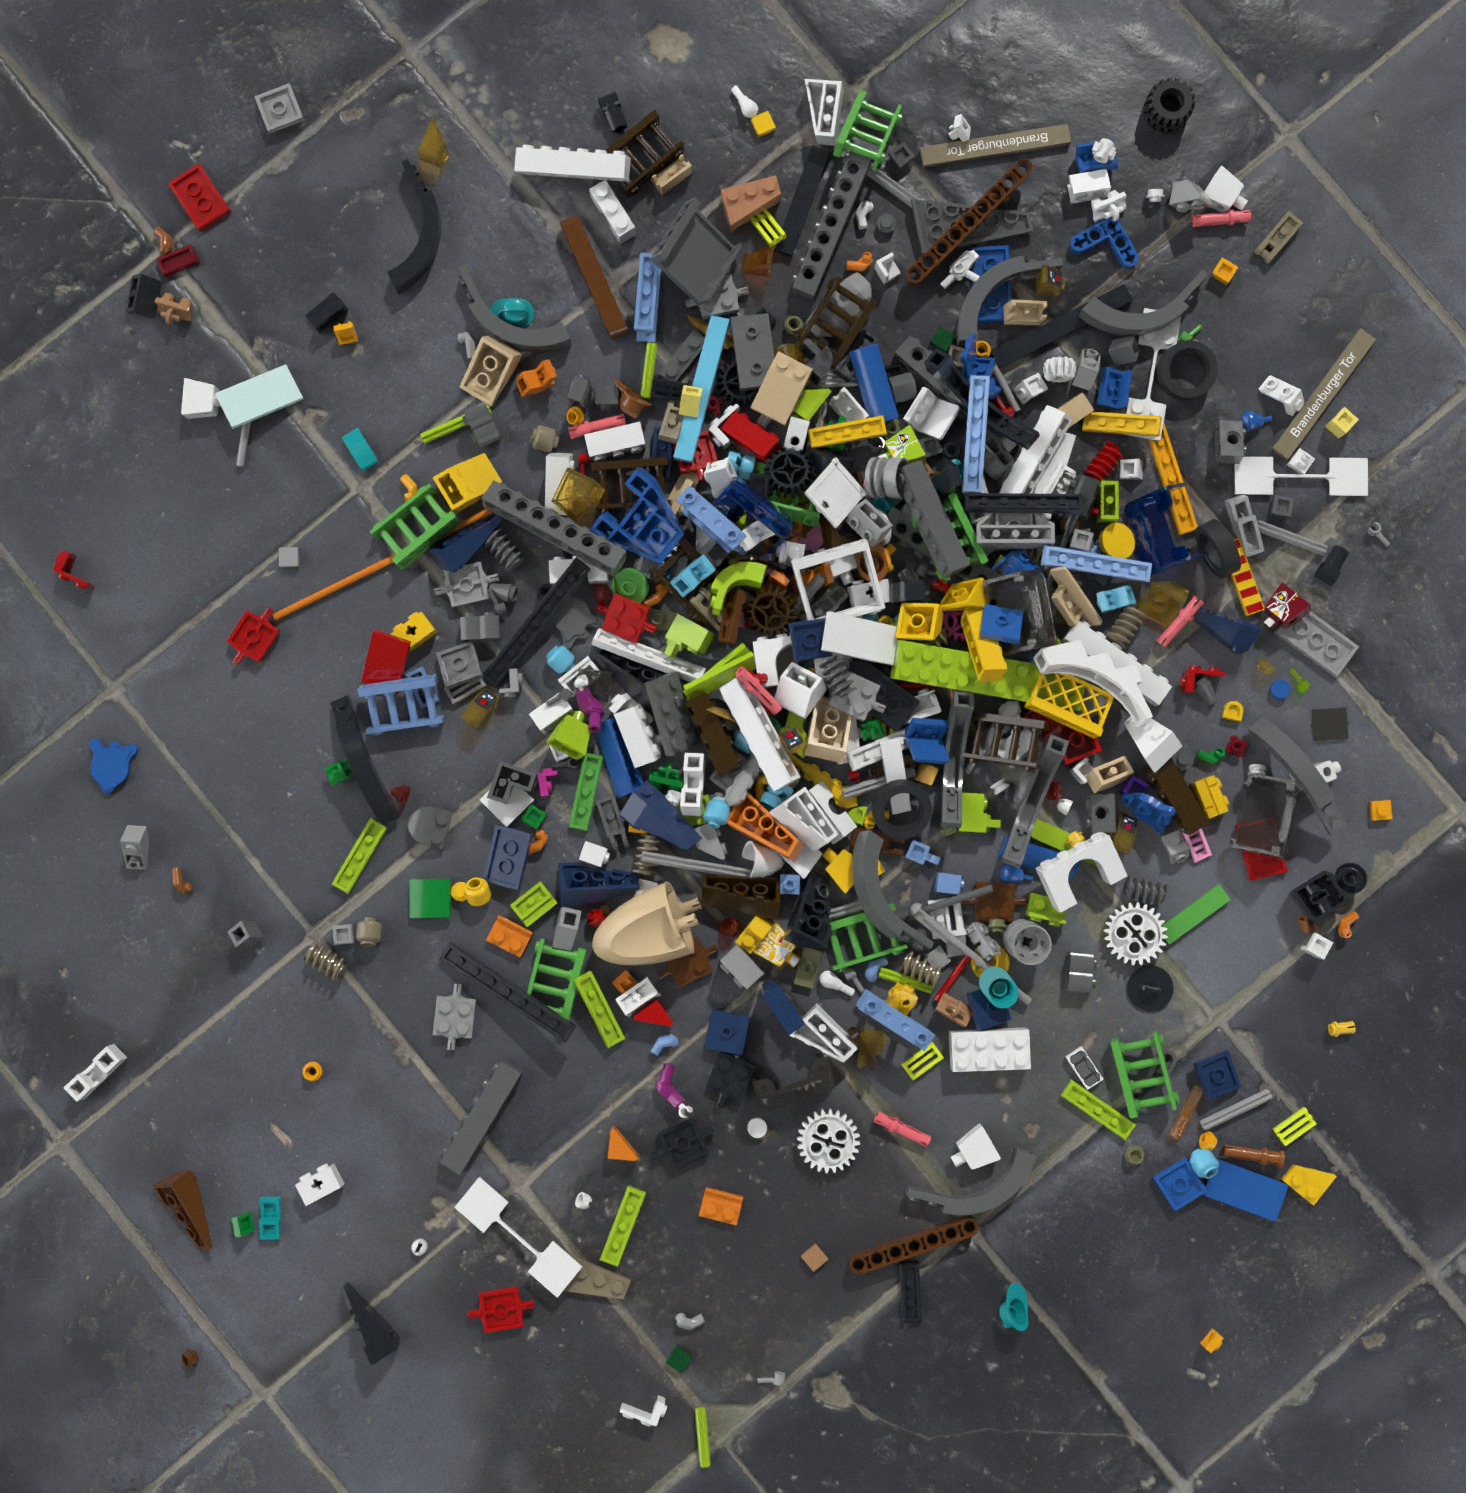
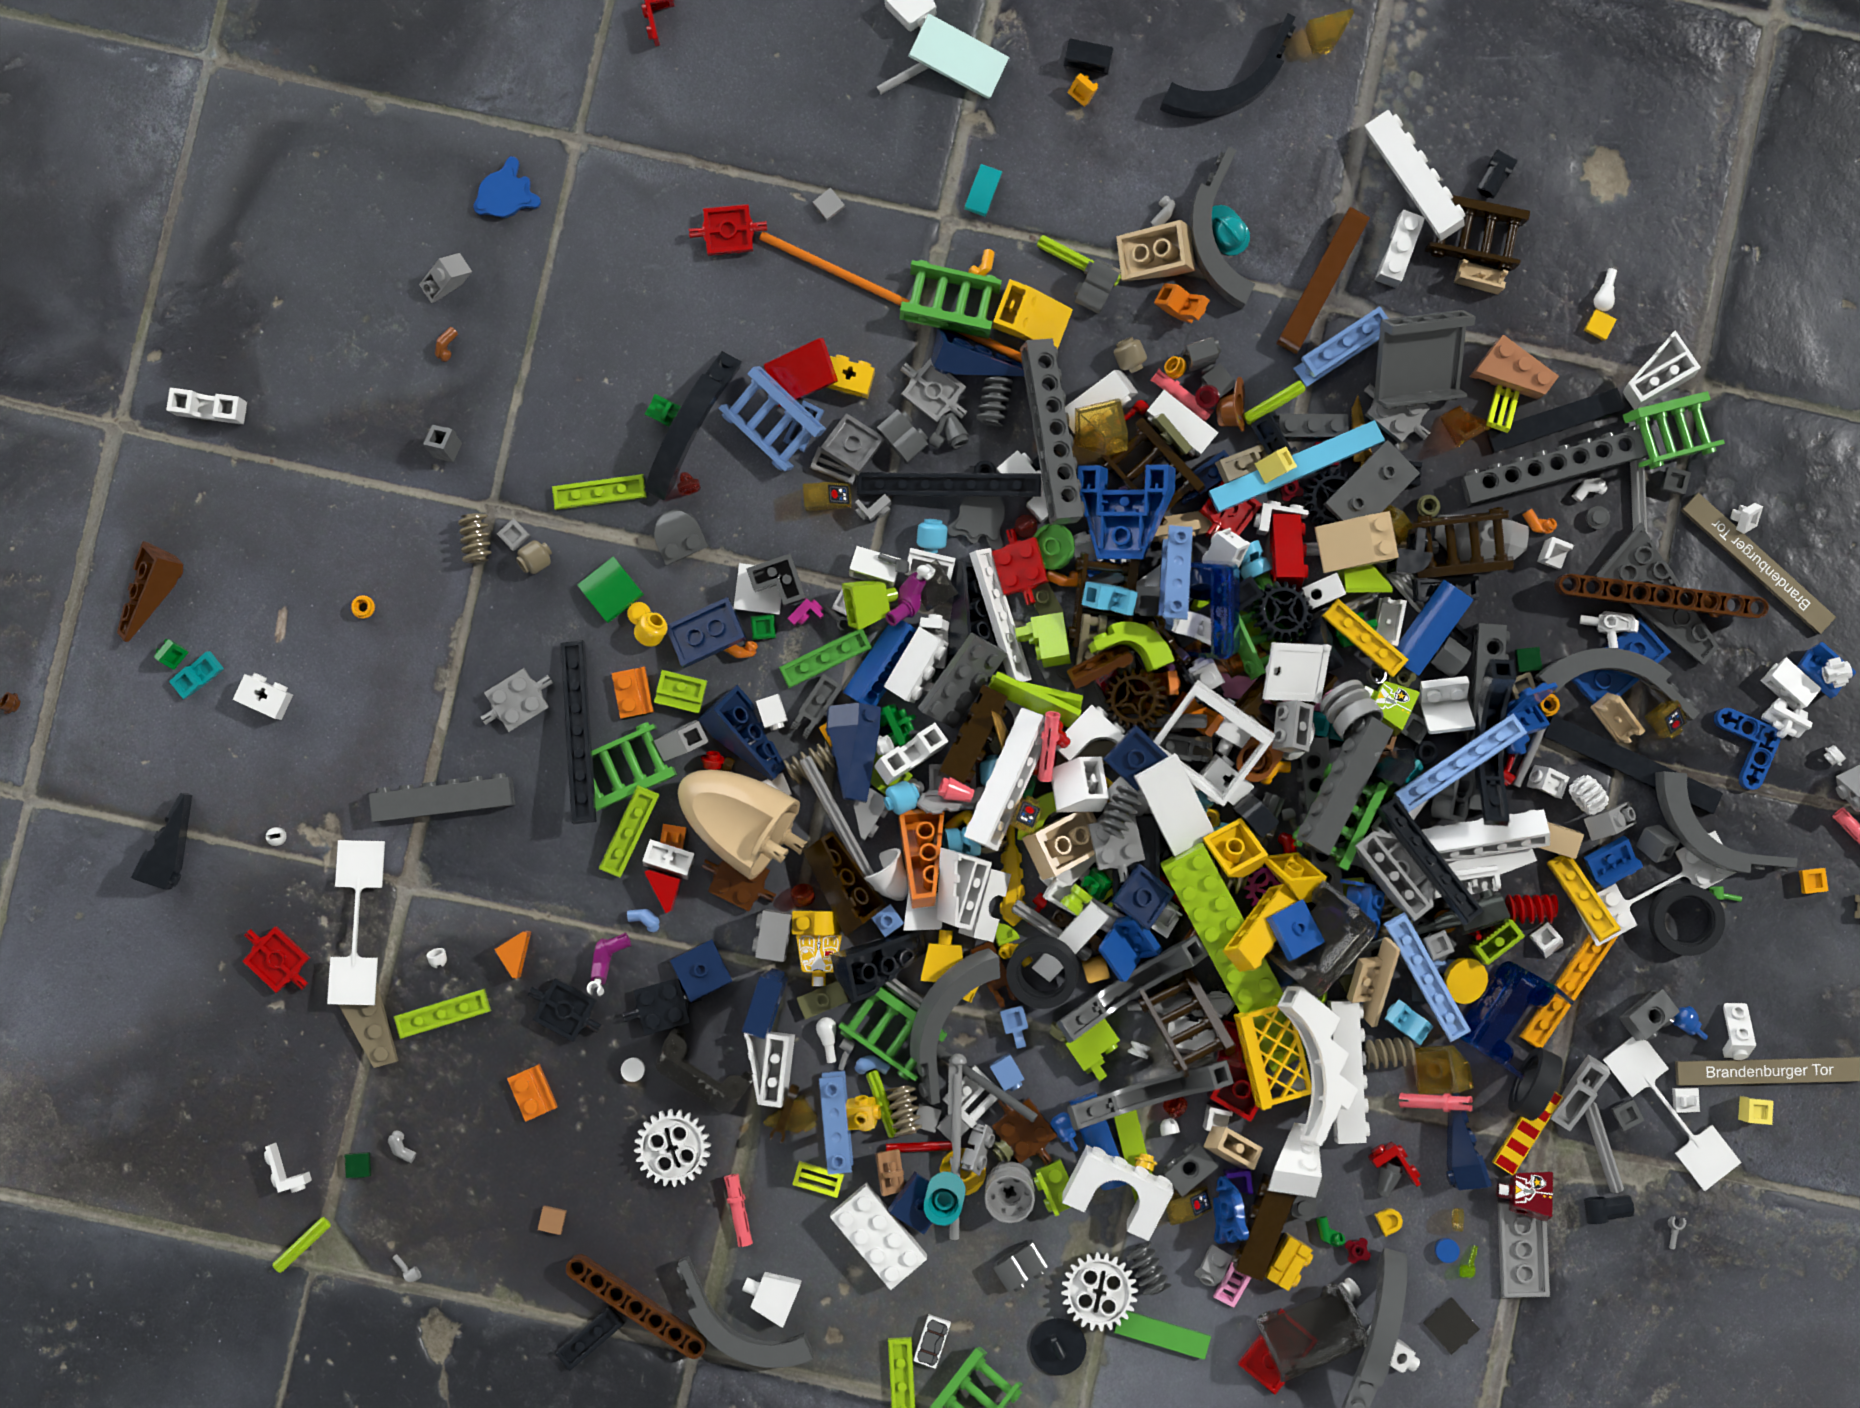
camera: 55 degrees right, 0 degrees up
none -> coral cone [938,777,974,803]
none -> lime wheel [1060,883,1093,916]
none -> dark blue plate [1111,864,1175,930]
none -> olive plate [1151,413,1192,455]
none -> dark red tile [1195,385,1220,409]

